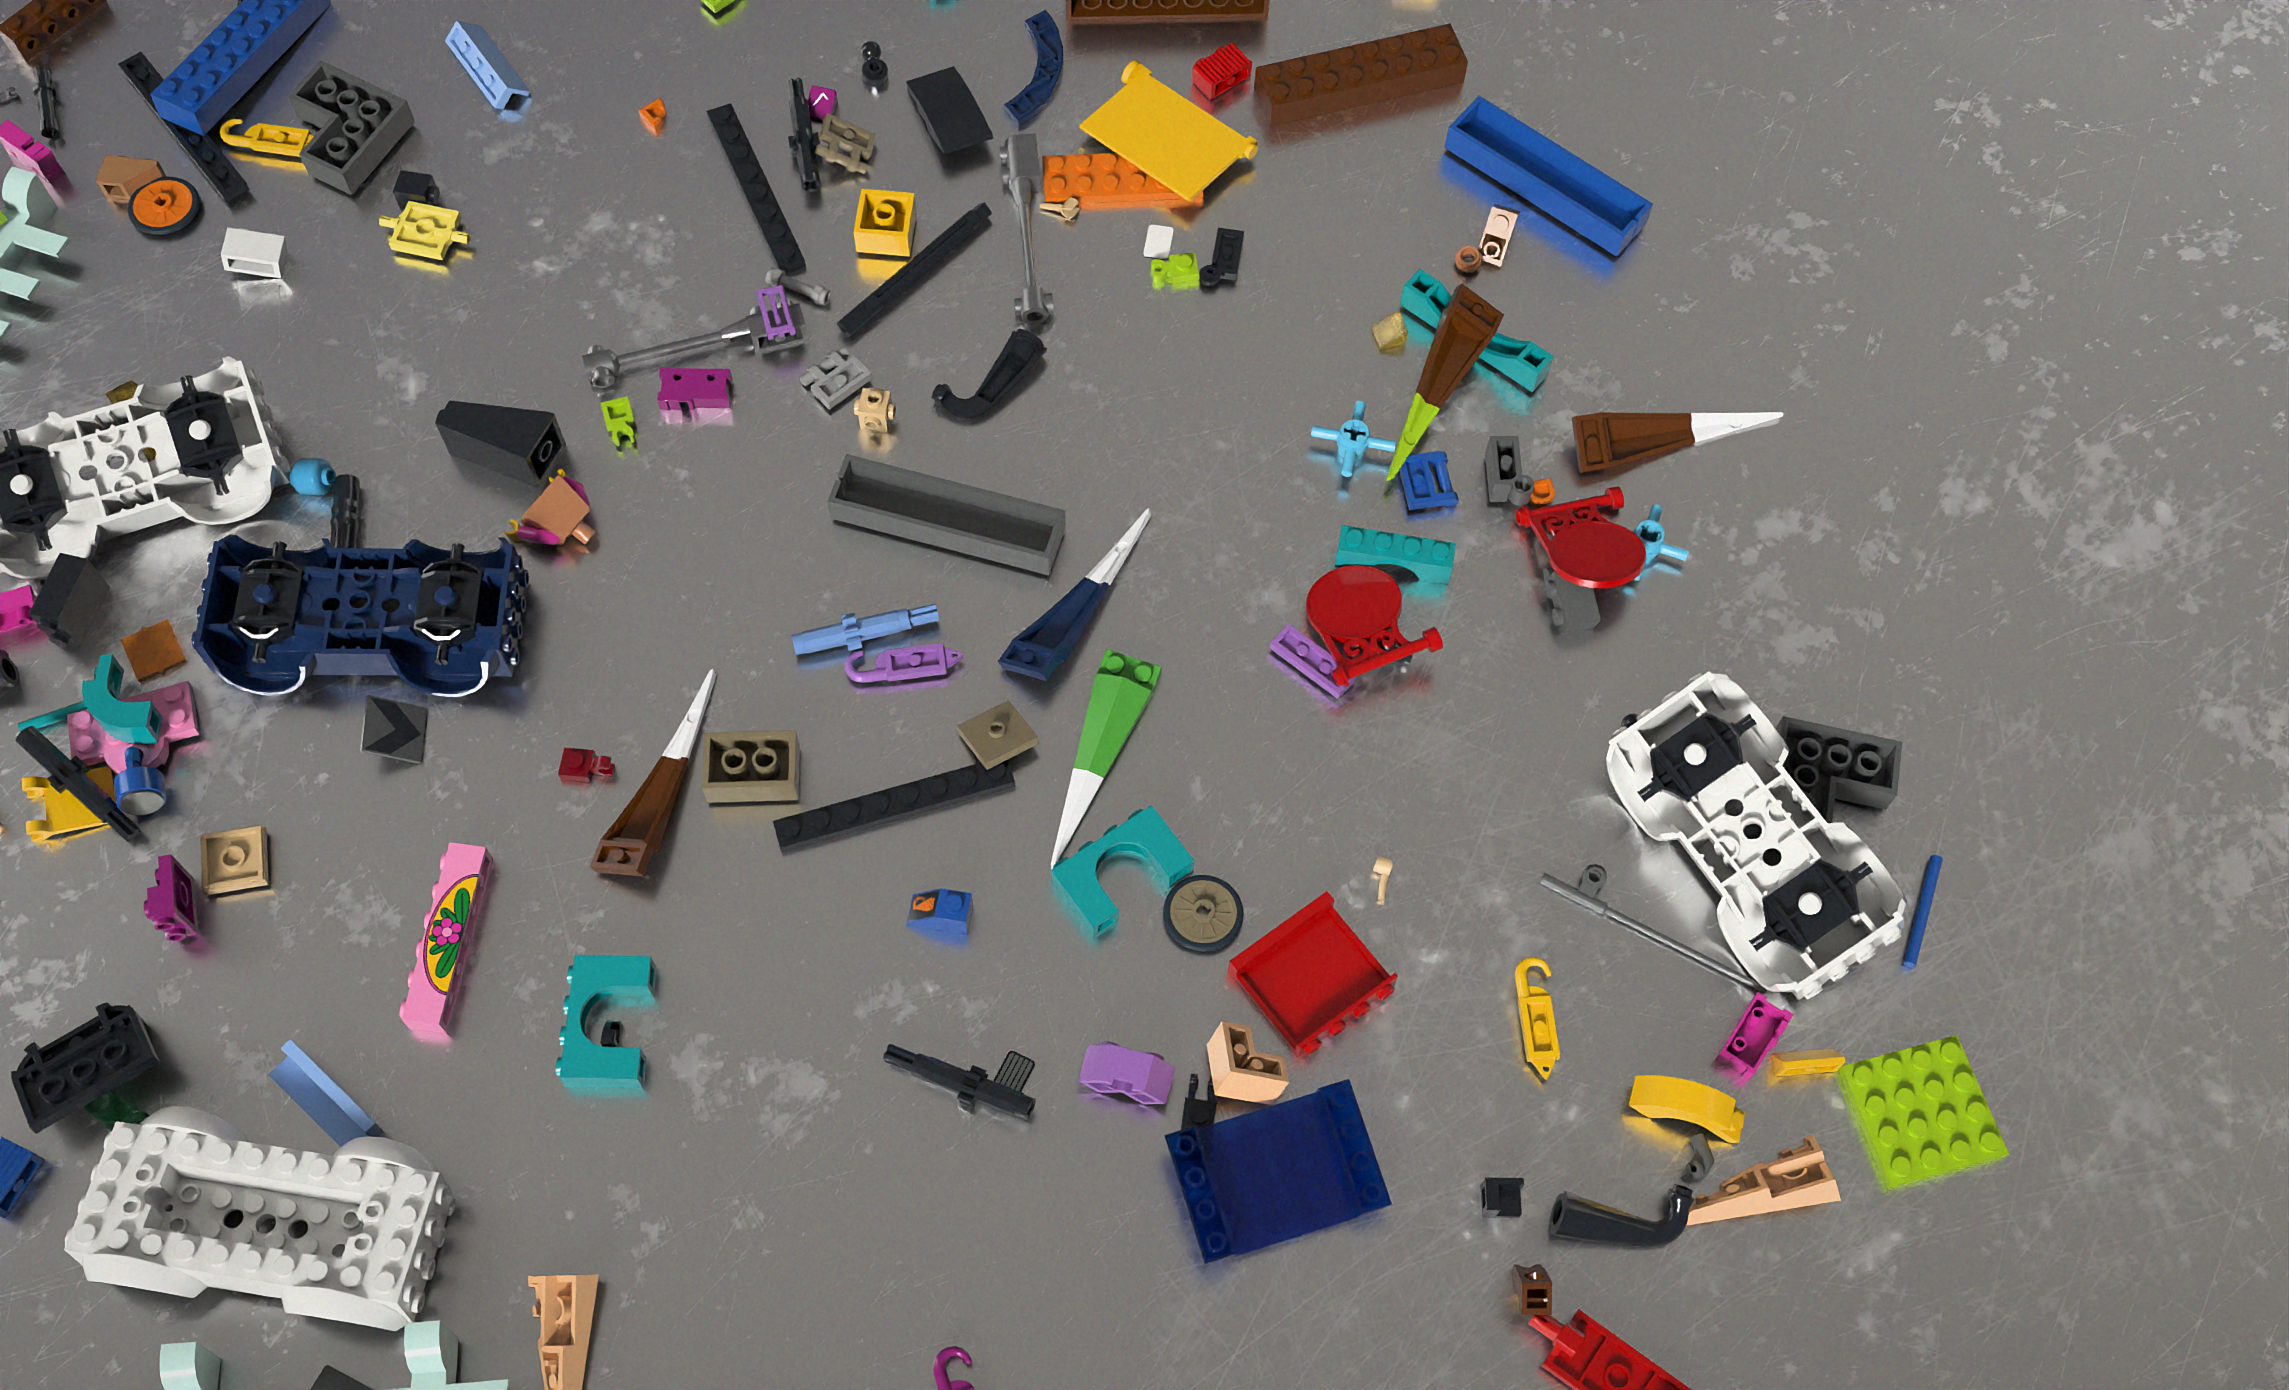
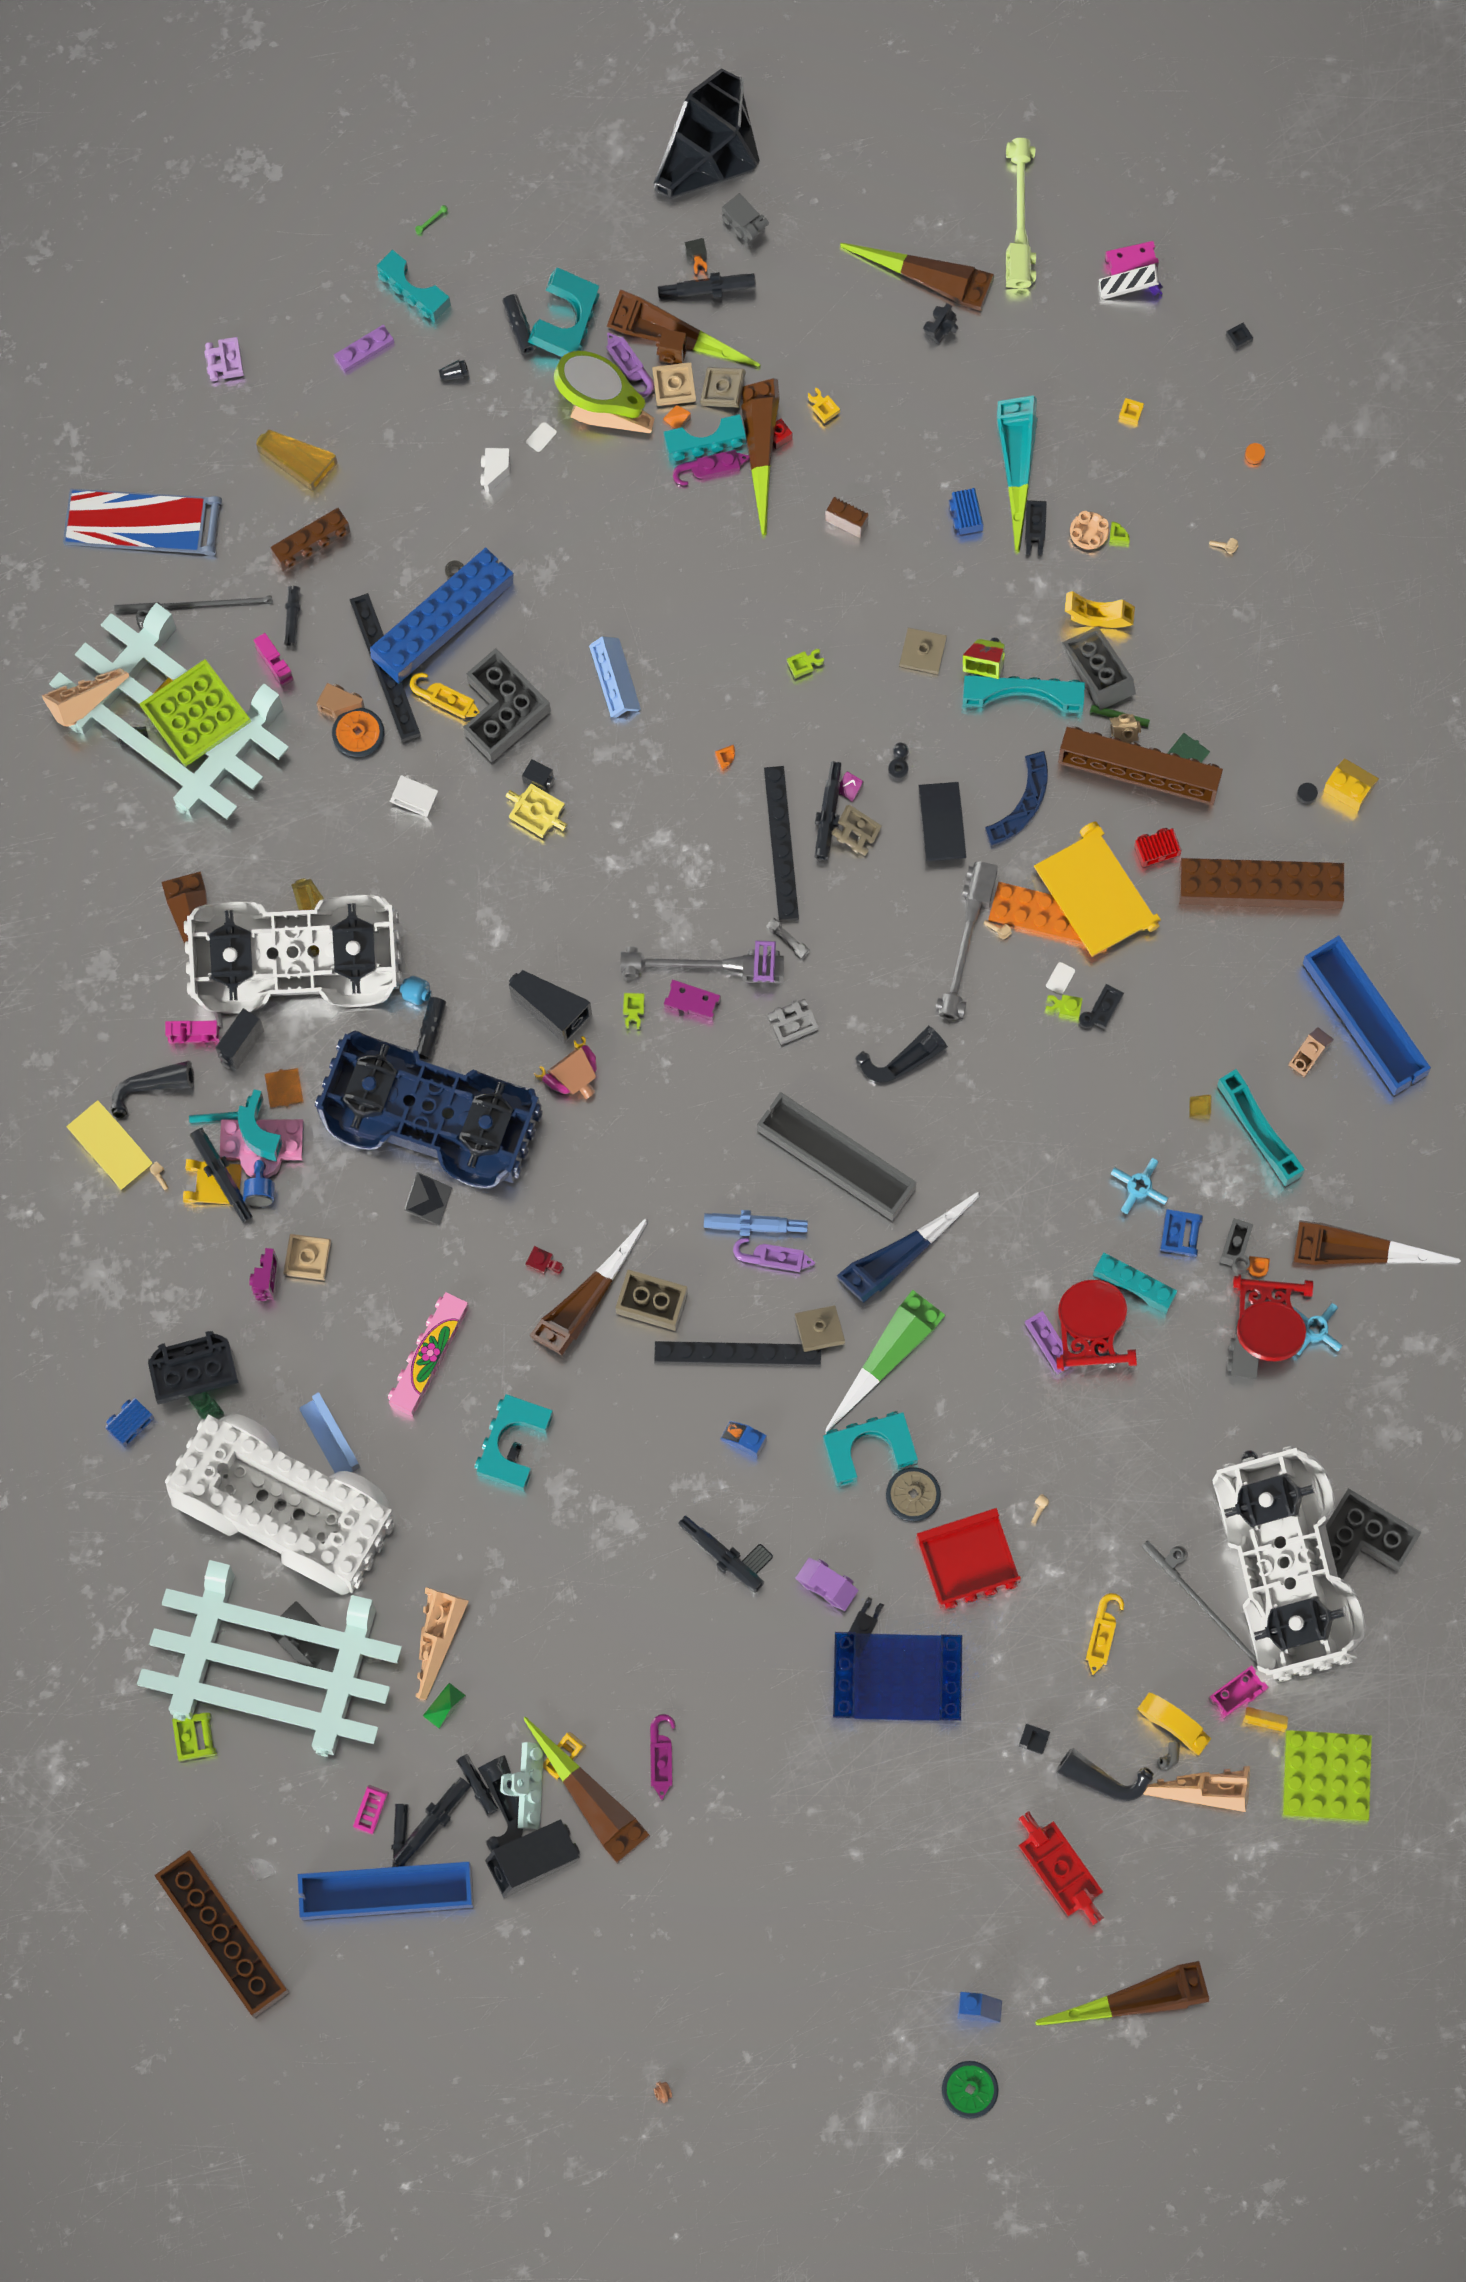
camera: 25 degrees right, 10 degrees up
black piece [837,202,992,337] -> none
yellow brick [854,189,917,256] -> none
tan brick [854,388,896,433] -> none
light nougat brick [1207,1021,1289,1105] -> none
reddish brown plate [1387,284,1504,481] -> none
nougat plate [1455,246,1482,272] -> none
reddish brown leg [1512,1264,1552,1315] -> none
blue bar [1903,855,1943,968] -> none

